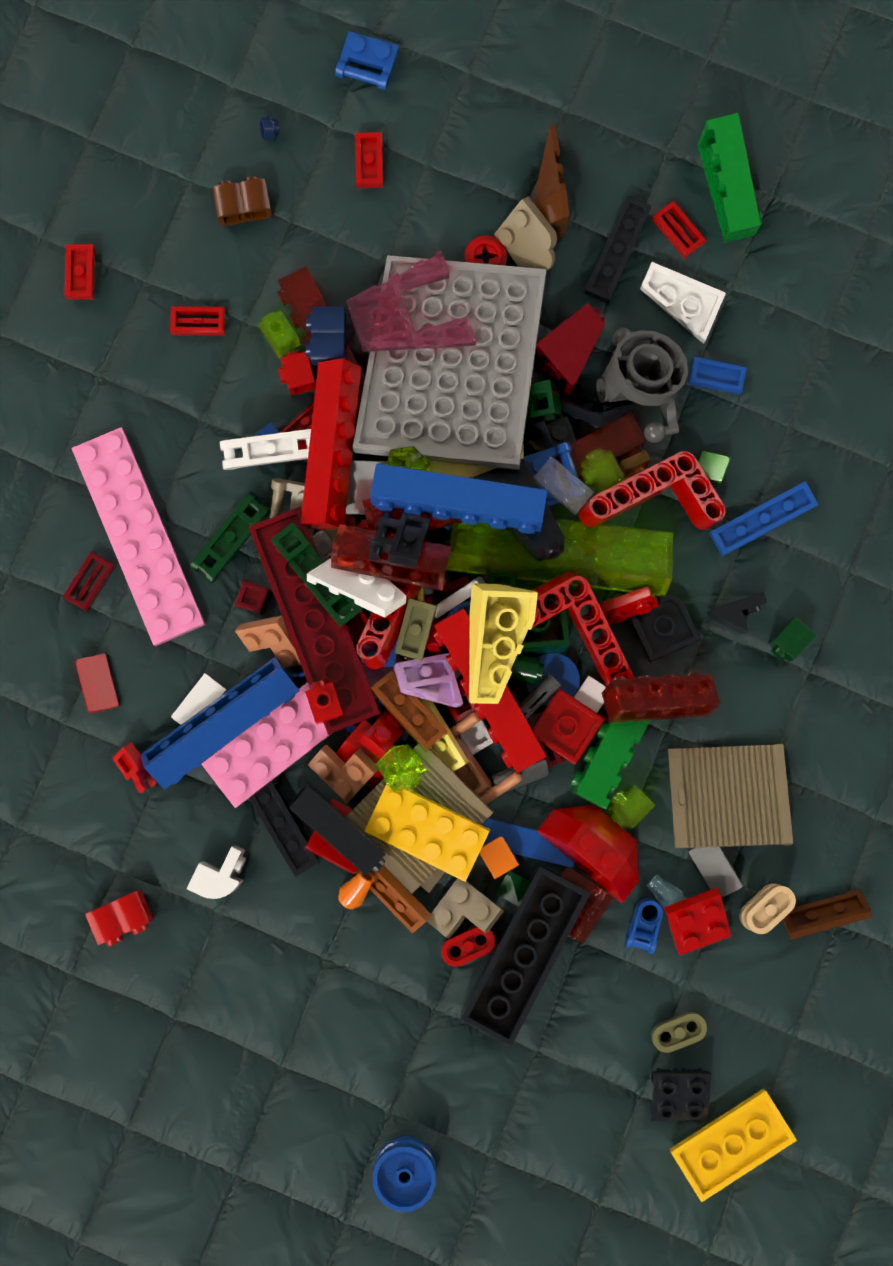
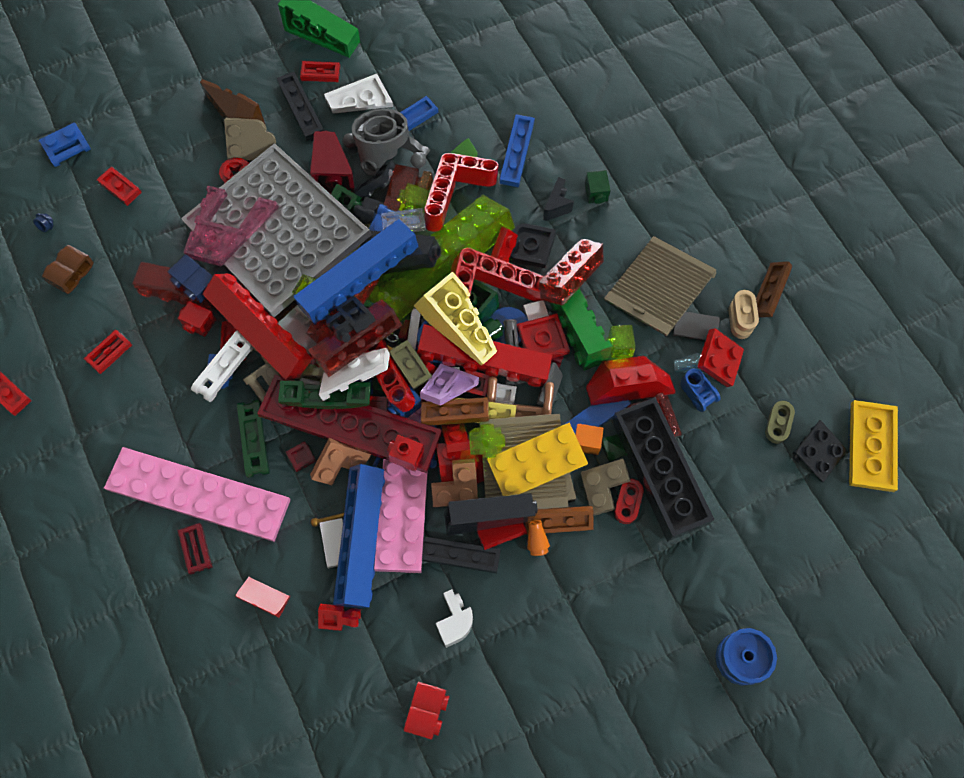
camera: 50 degrees left, 15 degrees down
clear neon green brick [258,310,301,359] -> none
none -> pearl gold hinge [311,513,344,527]

